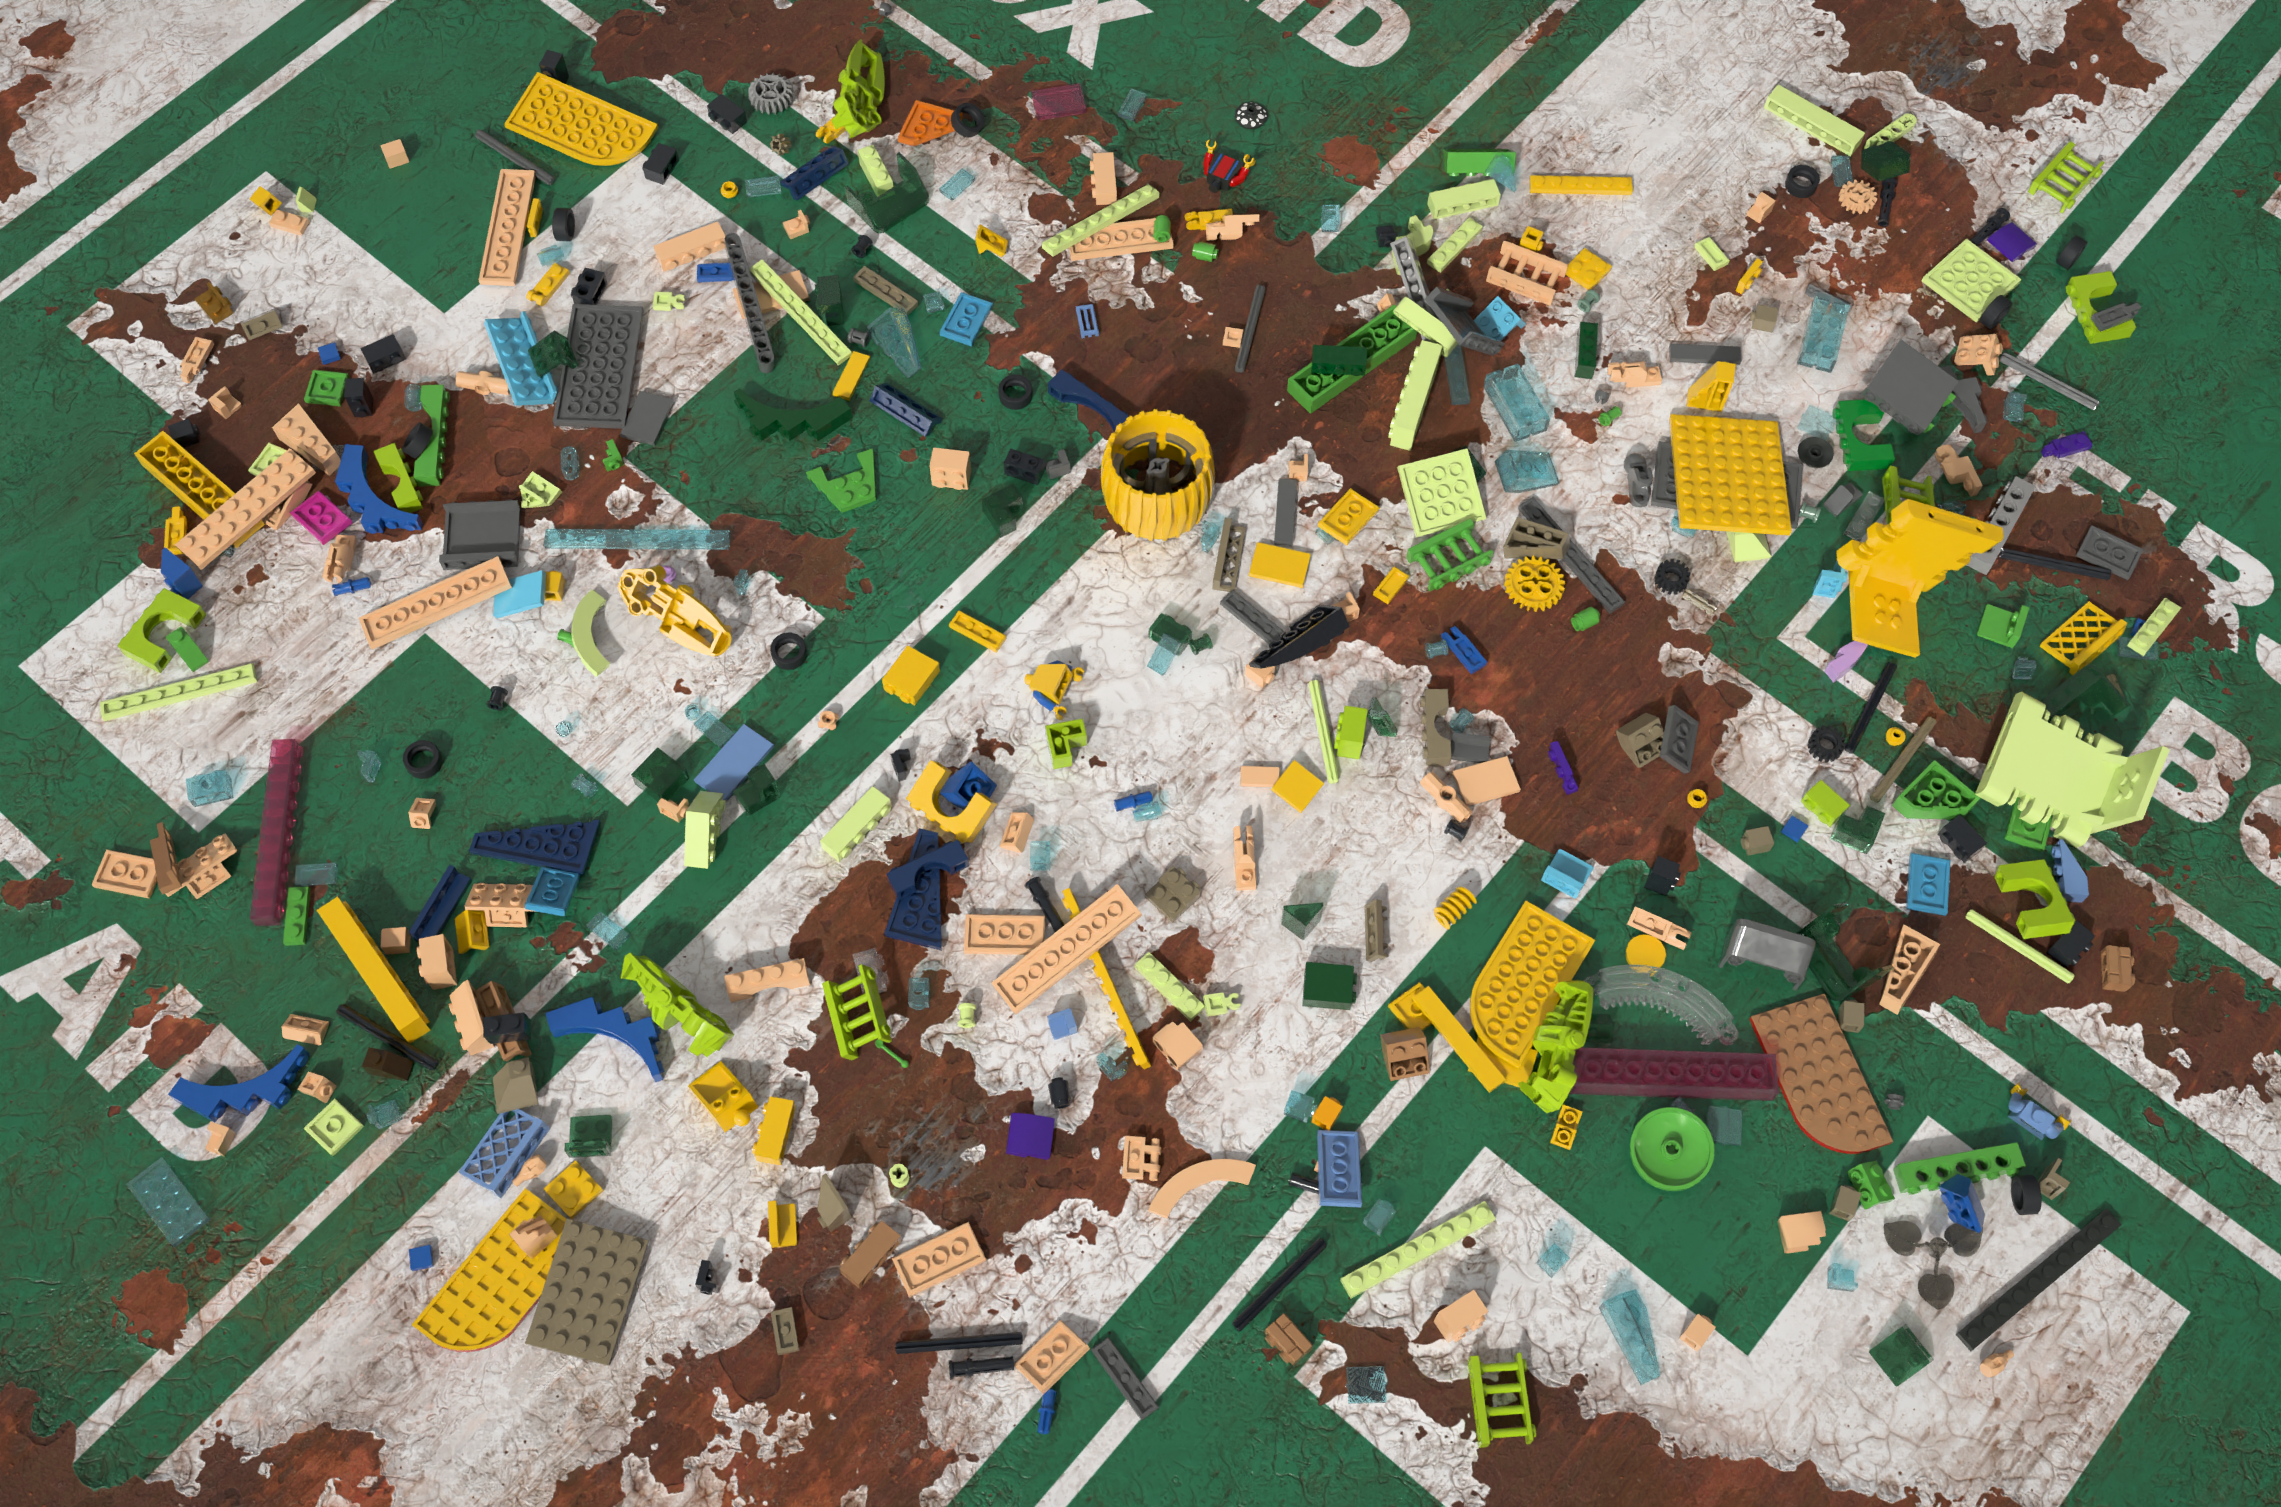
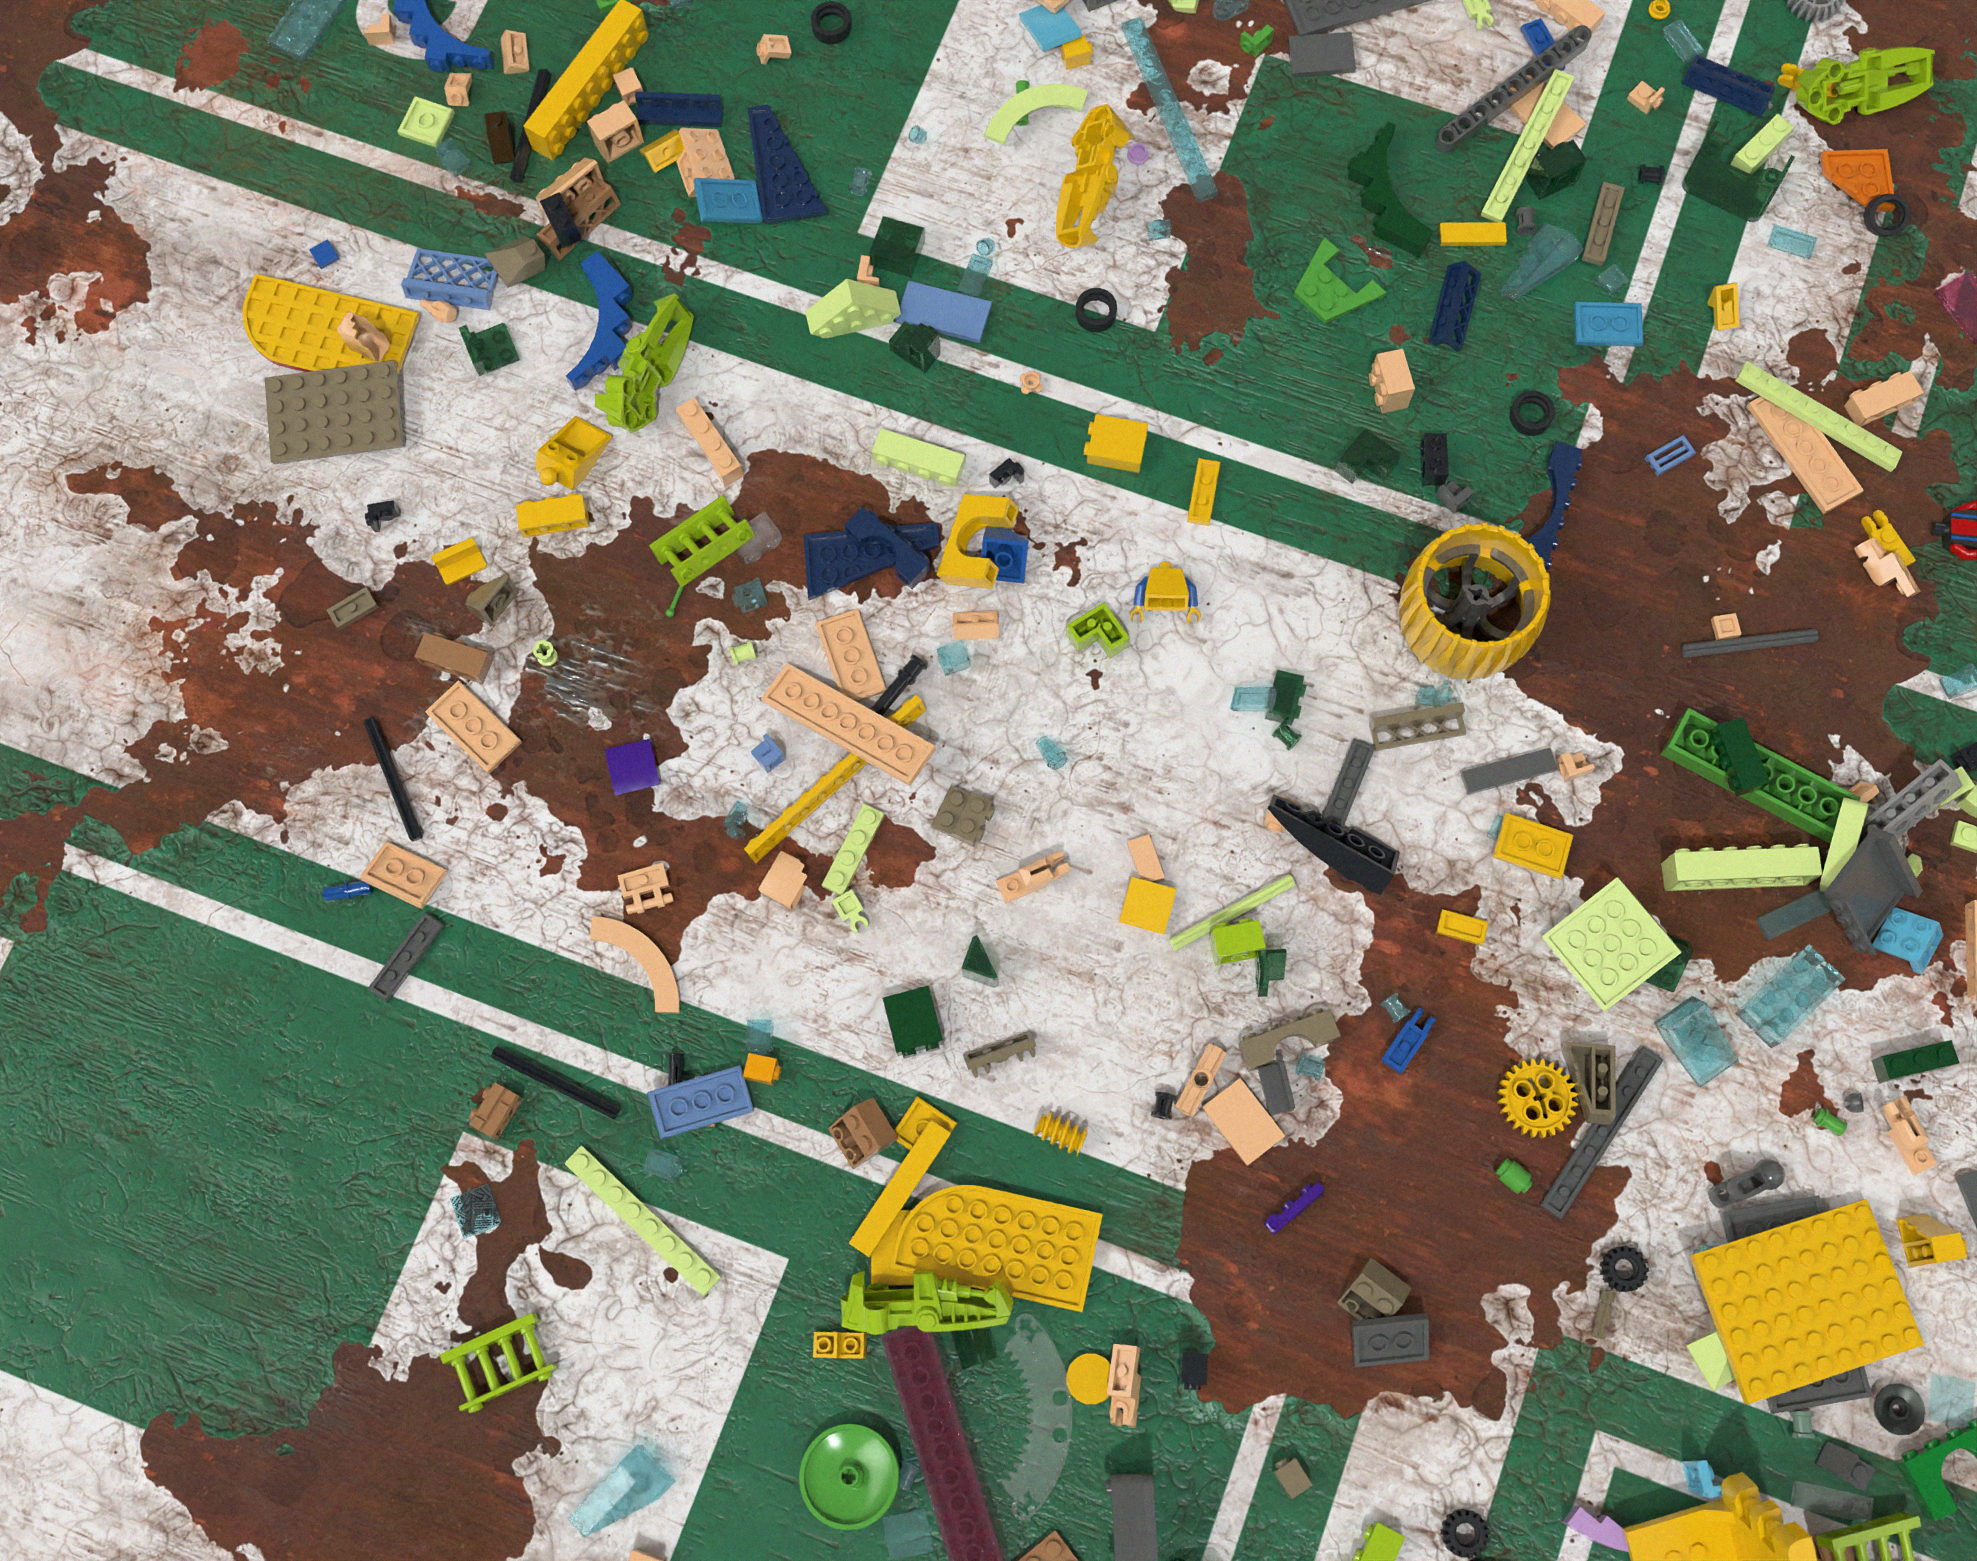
camera: 75 degrees right, 10 degrees up
black bush [486,686,508,711] -> none
yellow plate [544,1160,604,1220] -> none
clear light blue tile [586,911,630,951] -> none
dark tan gear [770,134,792,156] -> none
black pin [948,1356,1014,1380] -> none
black brick [1048,1077,1071,1109] -> none
blue axle [1114,791,1153,812] -> none
bright green brick [1153,215,1171,242] -> none
bright green brick [1192,242,1219,262] -> none
yellow tile [1249,542,1311,588] -> none
light nougat panel [1333,592,1360,622] -> none
bright green fence [1406,519,1494,591] -> none
light nougat brick [1434,1290,1489,1343] -> none
clear light blue brick [1536,1243,1570,1278] -> none
medium azure bracket [1541,849,1594,899] -> none
yellow plate [1687,789,1707,808] -> none
blue tile [1781,816,1808,843] -> none

